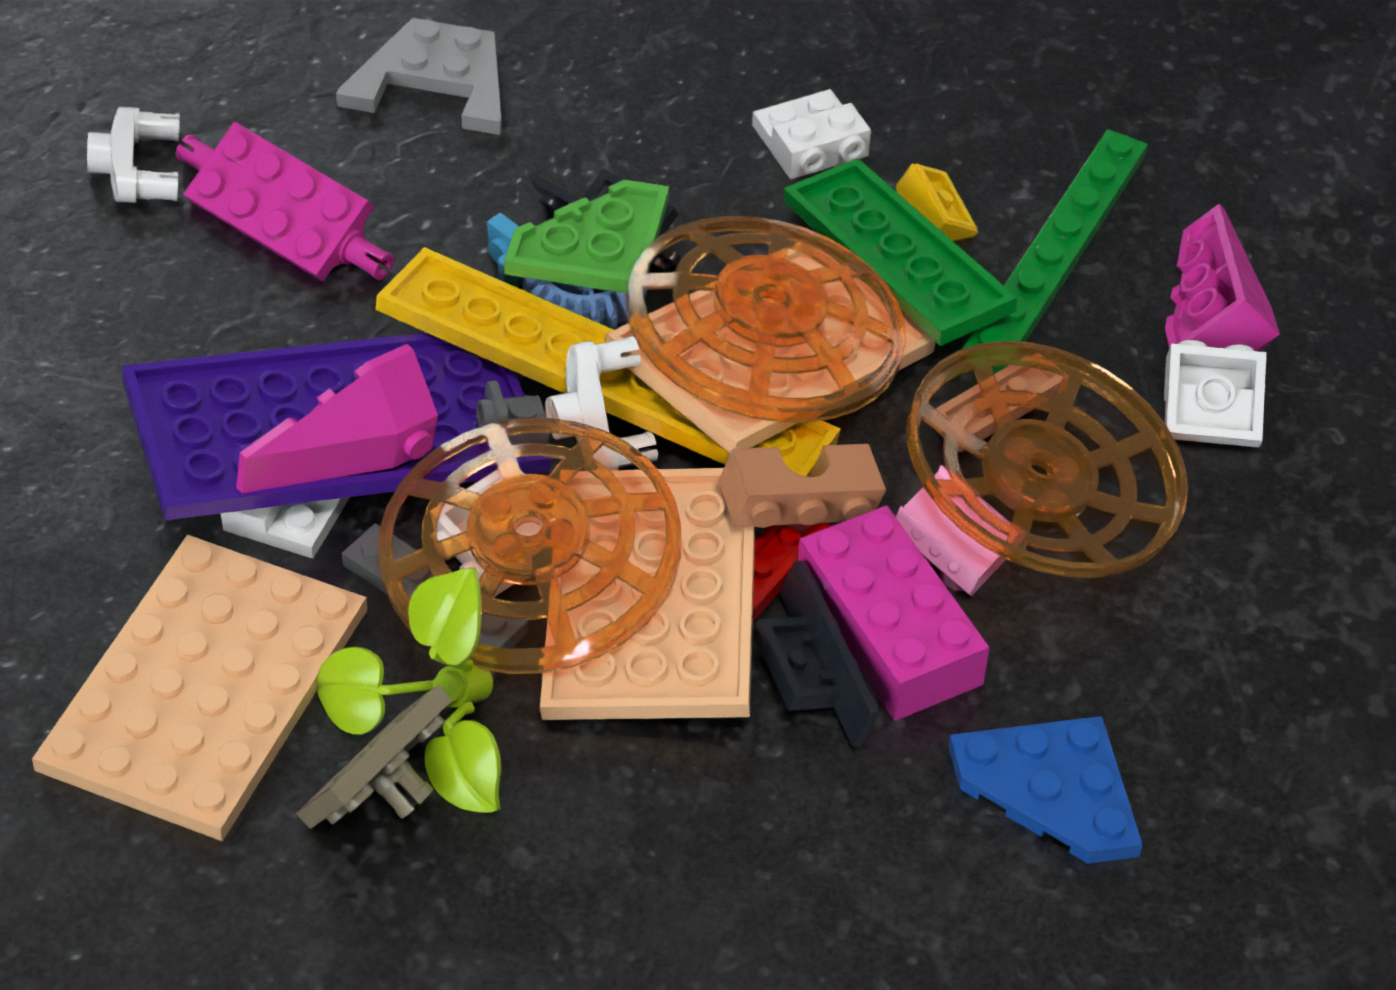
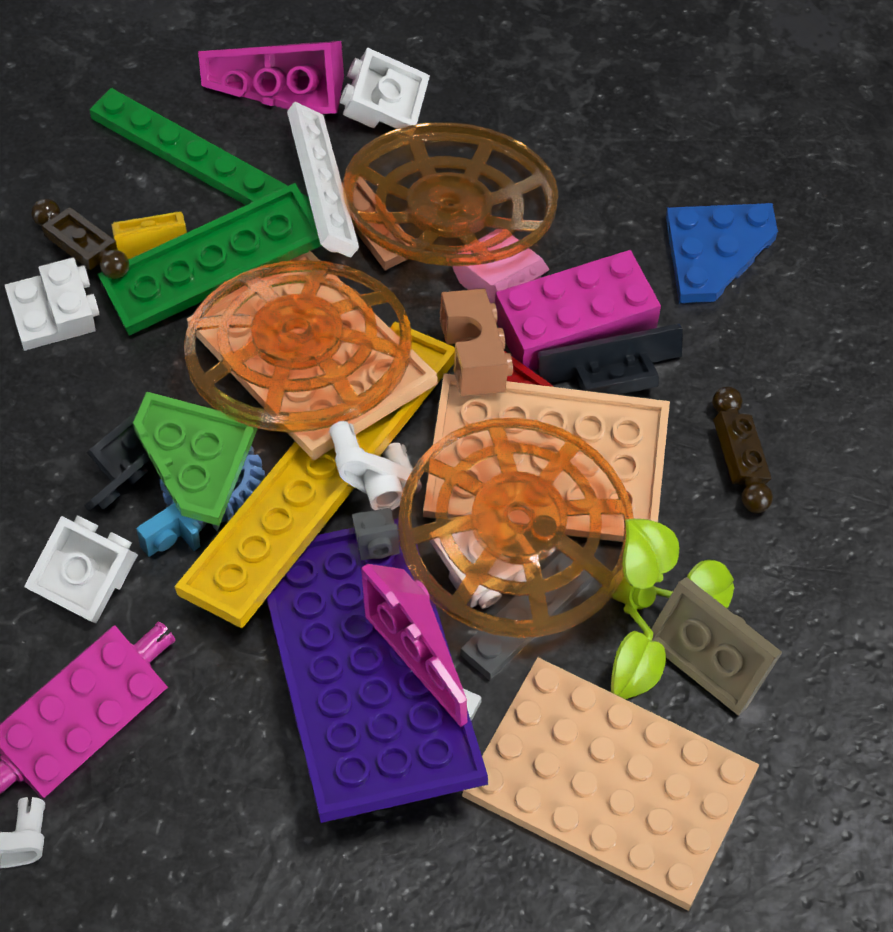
camera: 85 degrees left, 10 degrees up
none -> white plate [24,515,138,623]
none -> dark brown plate [31,199,129,279]
none -> white plate [287,102,359,258]
none -> dark brown plate [712,387,773,513]

